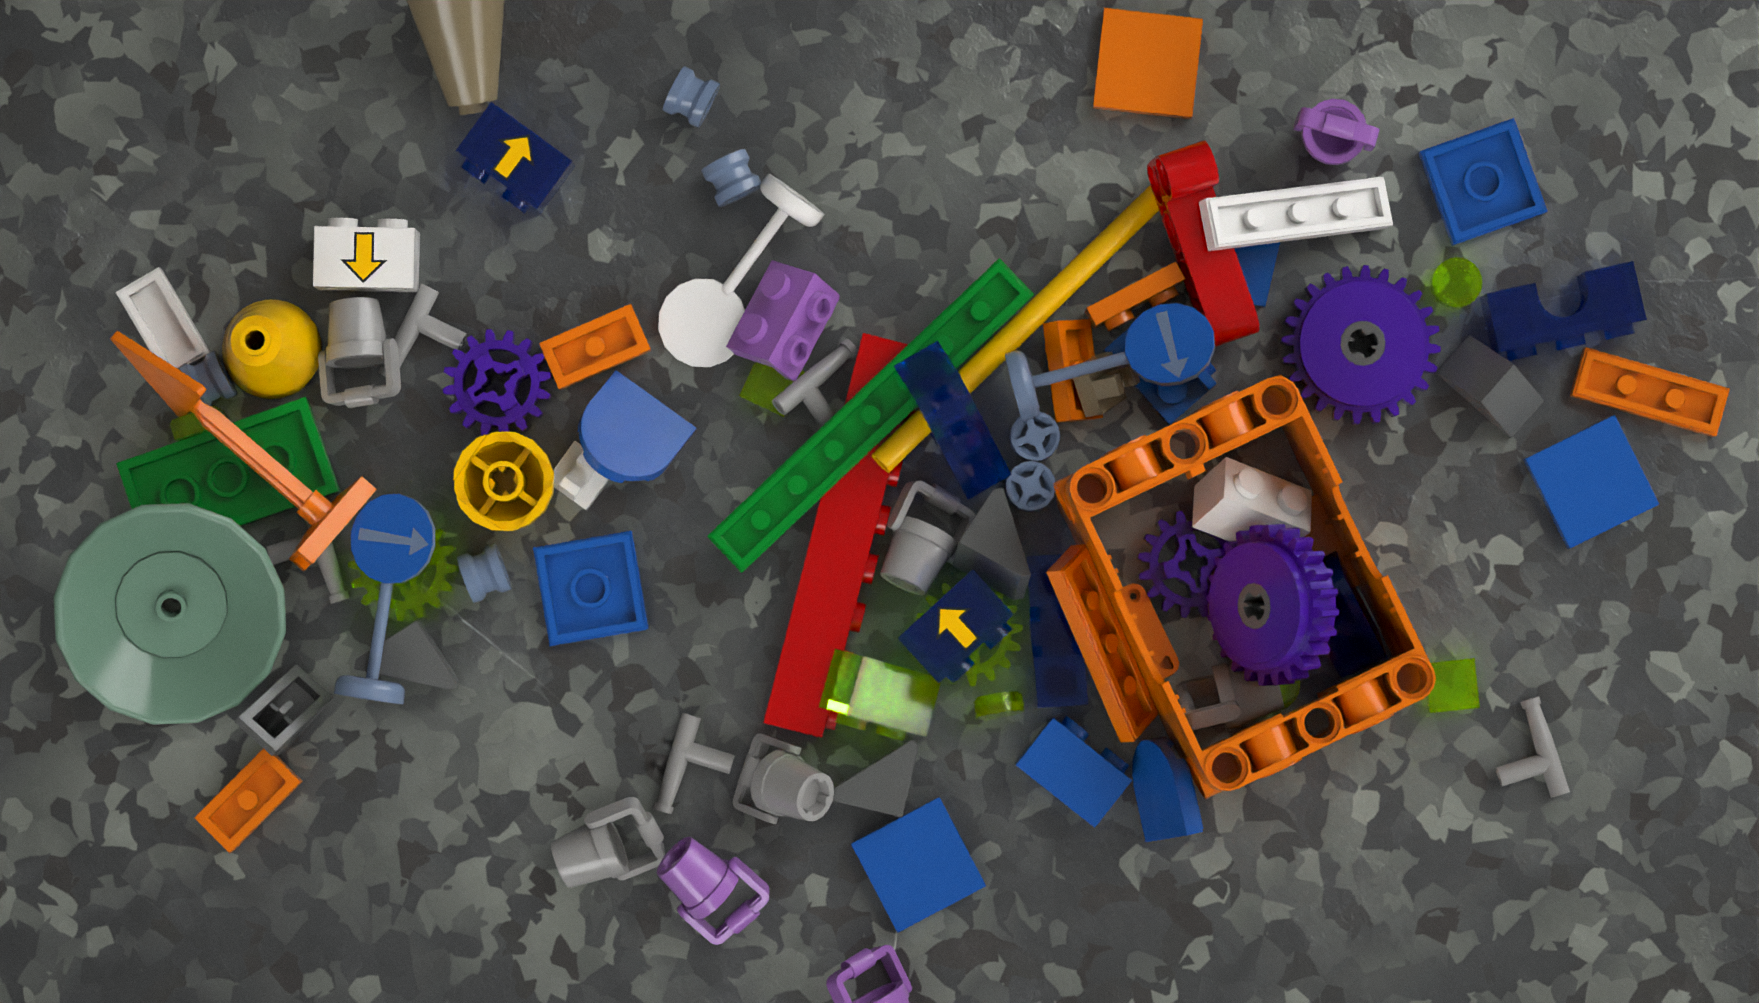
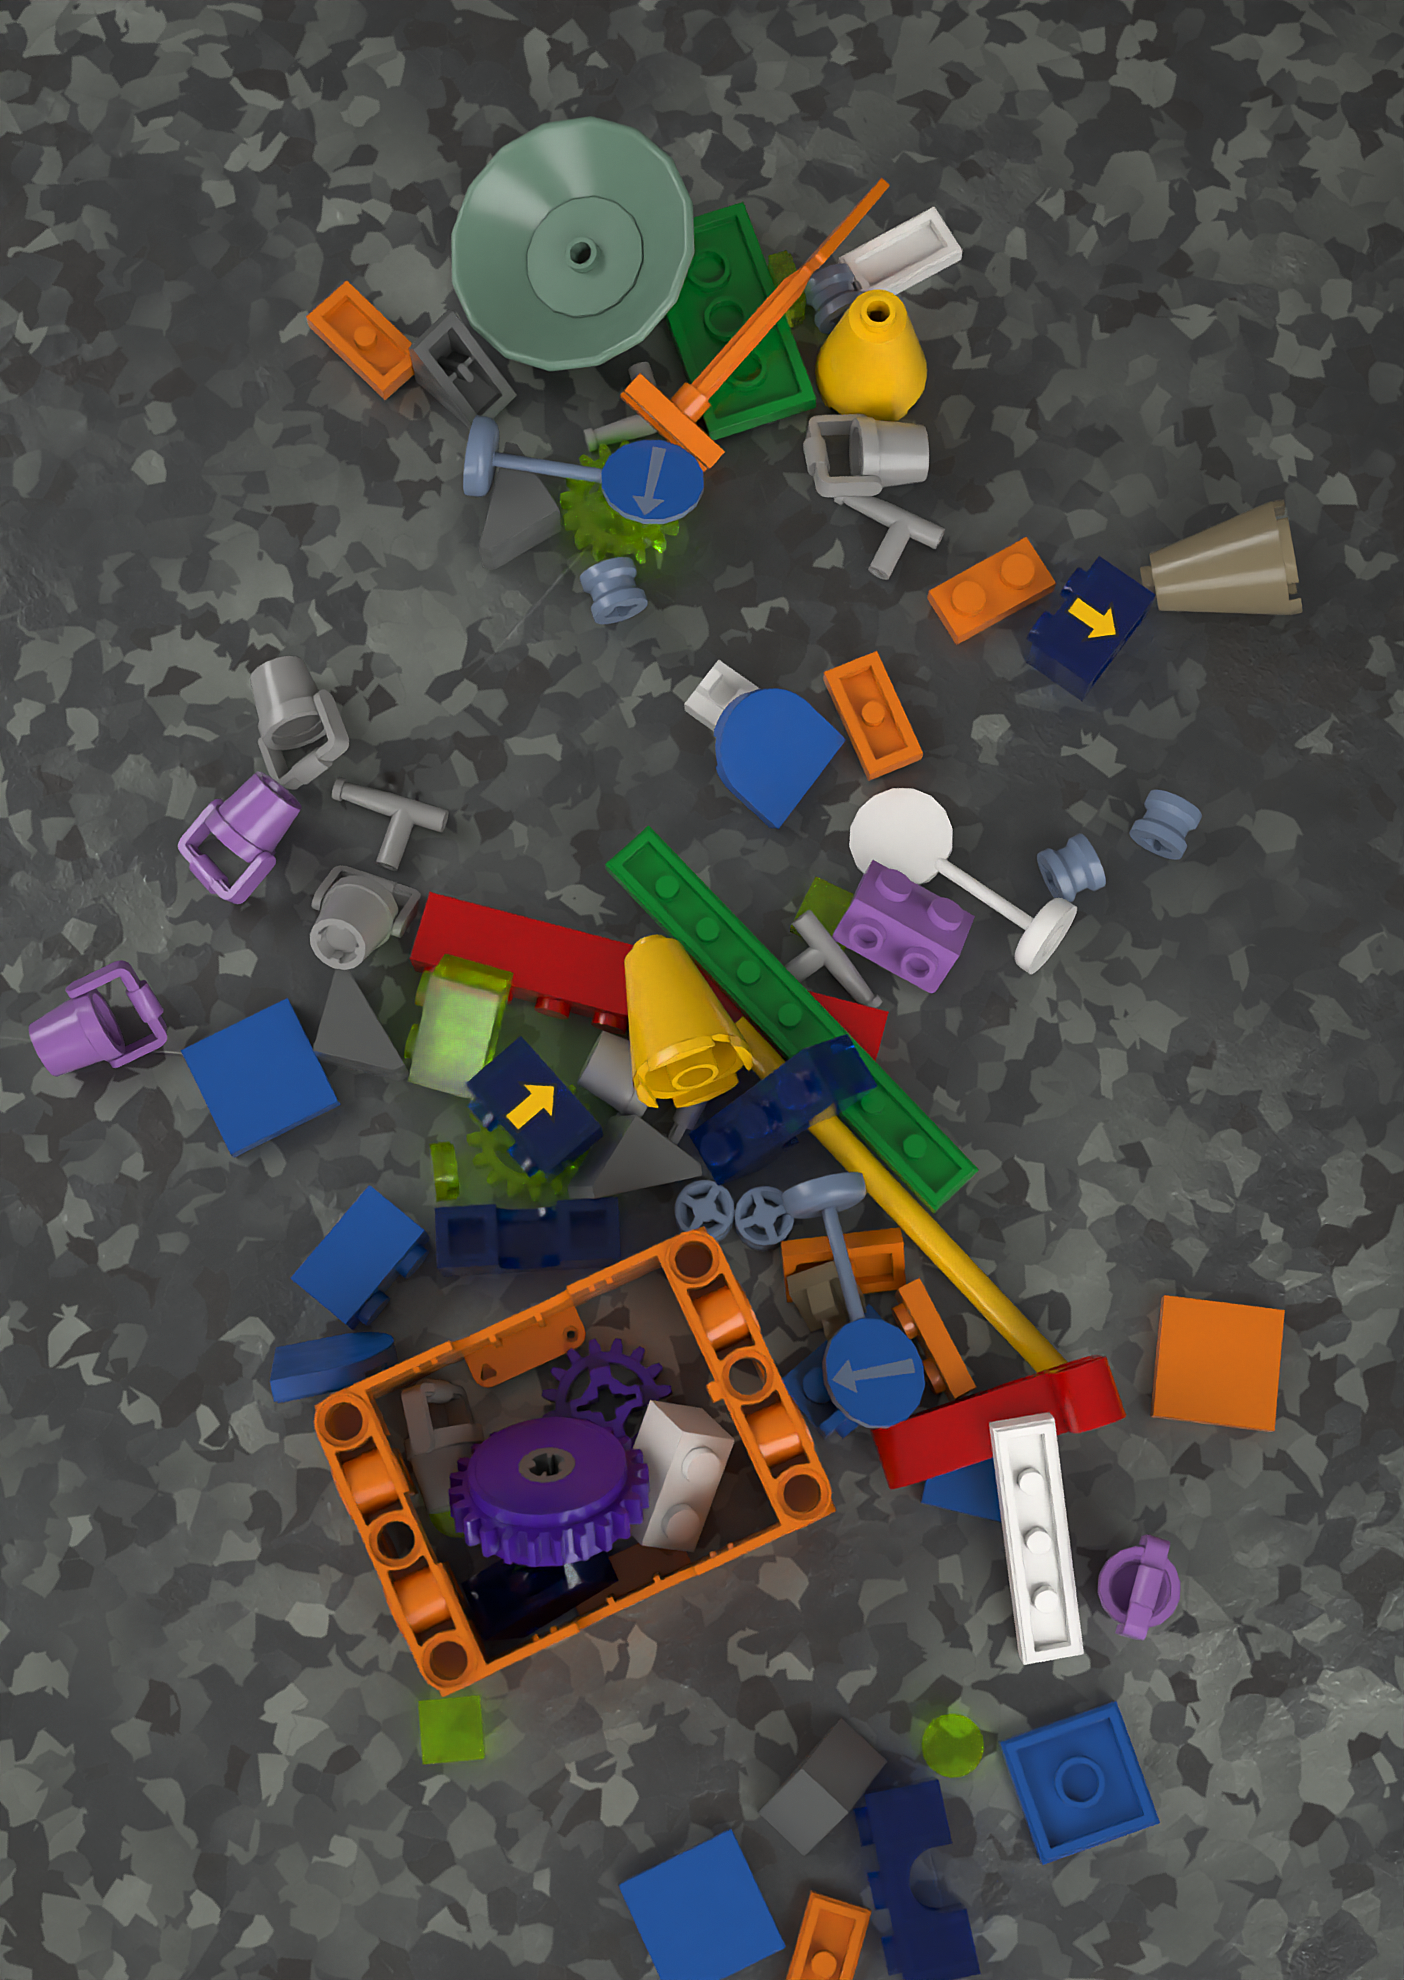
camera: 90 degrees right, 10 degrees down
white brick [313,218,420,292] -> none
dark purple gear [443,329,552,436] -> none
yellow cylinder [453,431,554,531] -> none
blue tile [533,531,649,646] -> none
orange tile [1046,544,1158,743] -> none
dark purple gear [1280,265,1441,425] -> none
light grey piece [1496,696,1570,798] -> none
none -> yellow cone [624,935,753,1108]
none -> orange plate [927,537,1056,645]

